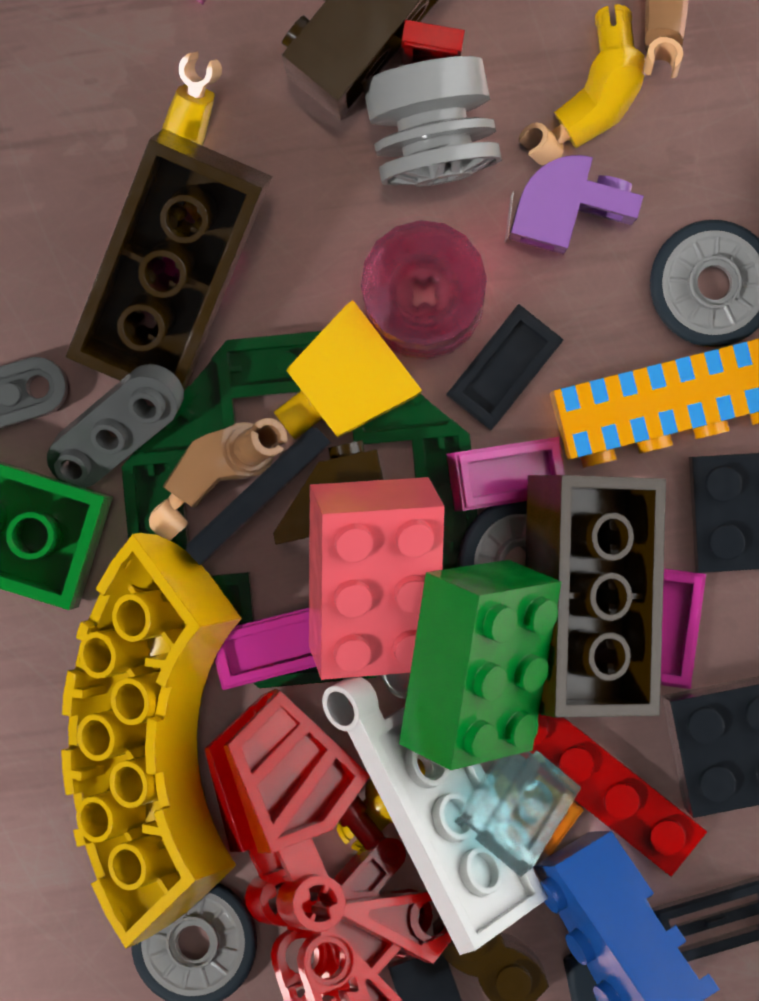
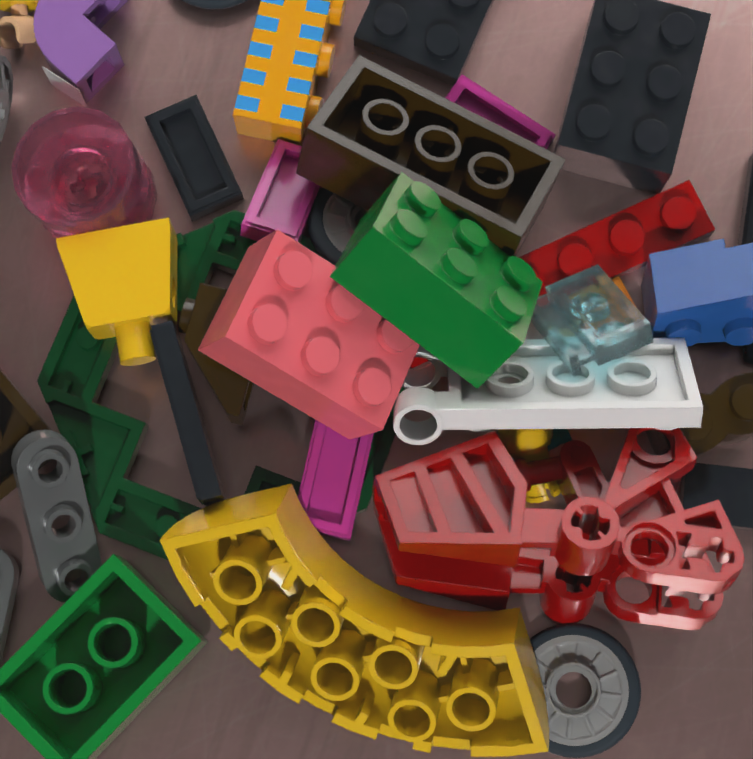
camera: 70 degrees left, 10 degrees down
medium nougat arm [149,418,288,541] -> none

